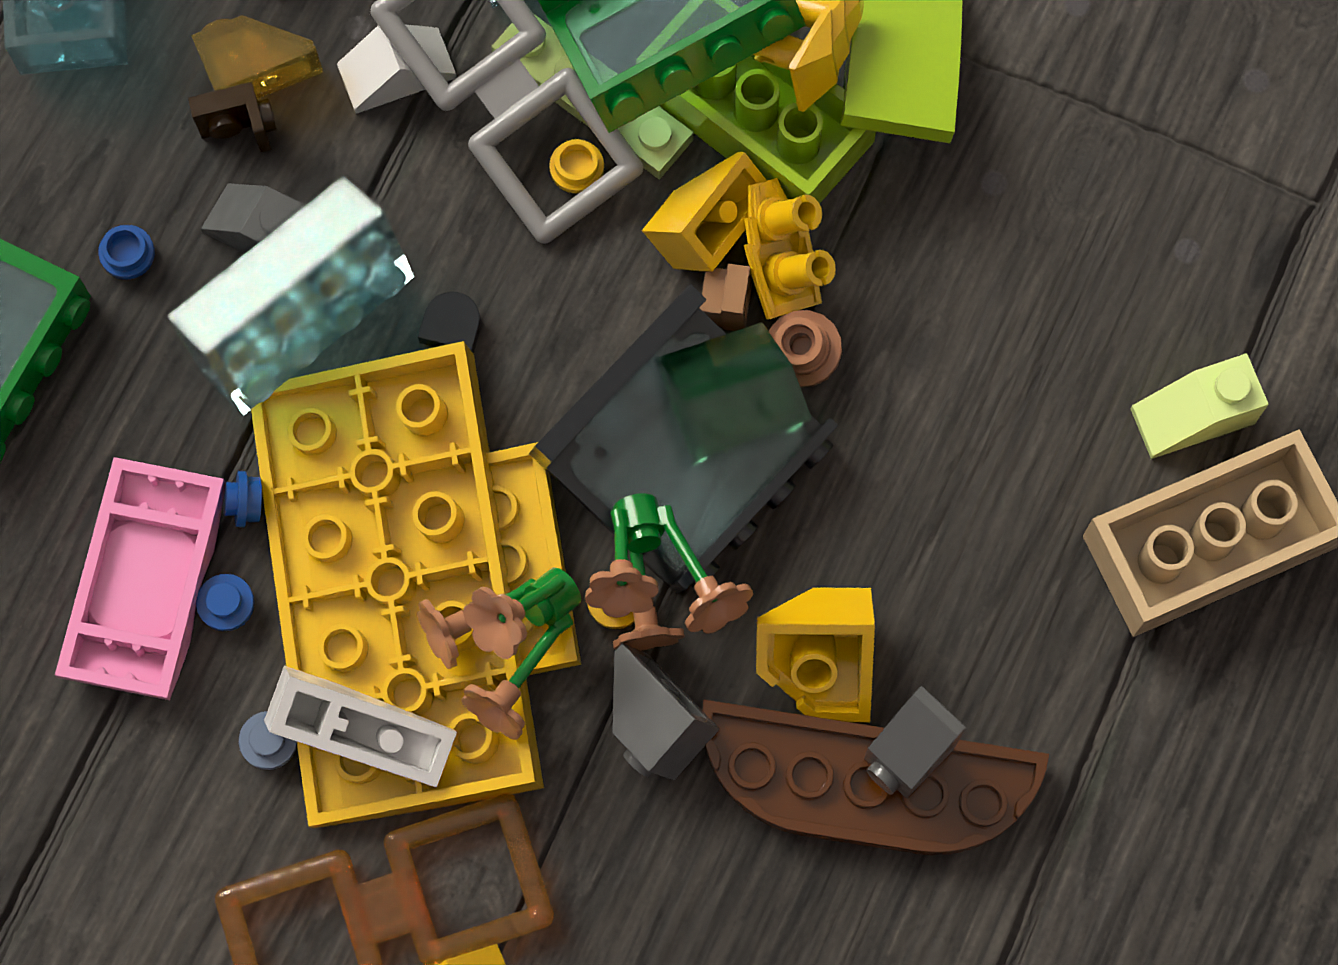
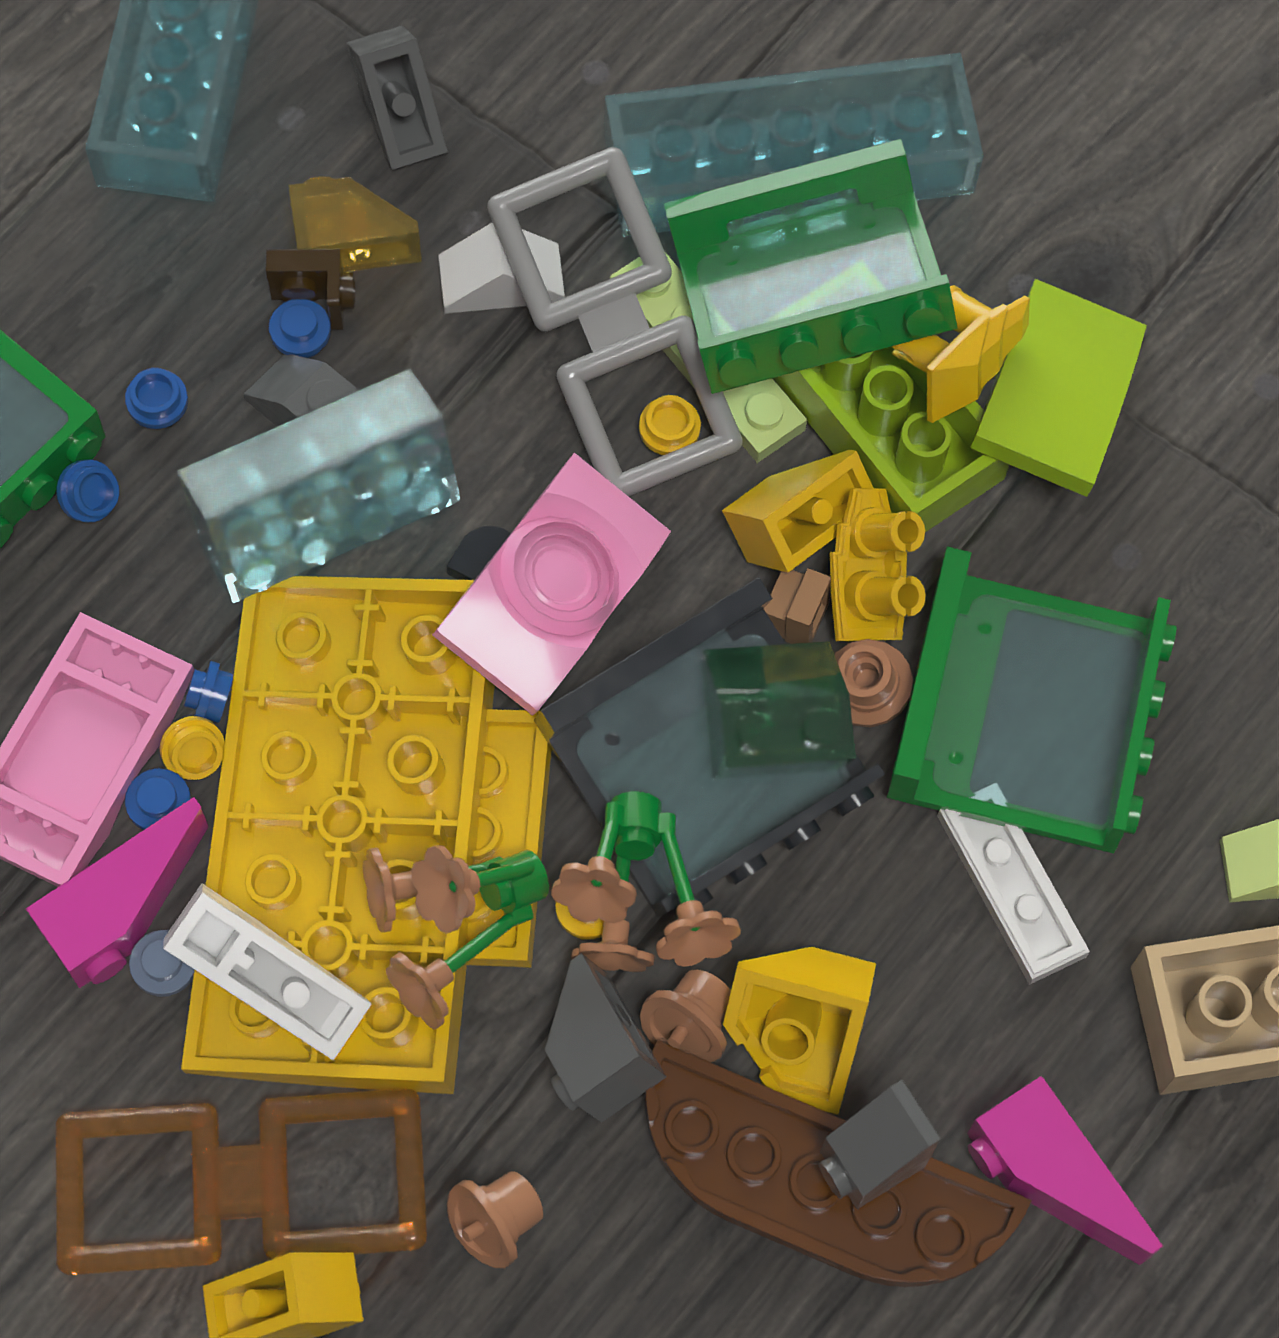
camera: 10 degrees right, 5 degrees down
none -> dark pink slope [26,797,209,989]
none -> blue plate [57,460,119,522]
none -> yellow plate [160,716,225,780]
none -> blue plate [269,299,331,358]
none -> bright pink slope [432,453,671,715]
none -> nougat piece [447,1172,543,1268]
none -> nougat piece [640,970,731,1062]
none -> clear light blue panel [887,547,1177,854]
none -> white tile [937,784,1090,985]
none -> dark pink slope [967,1076,1163,1265]

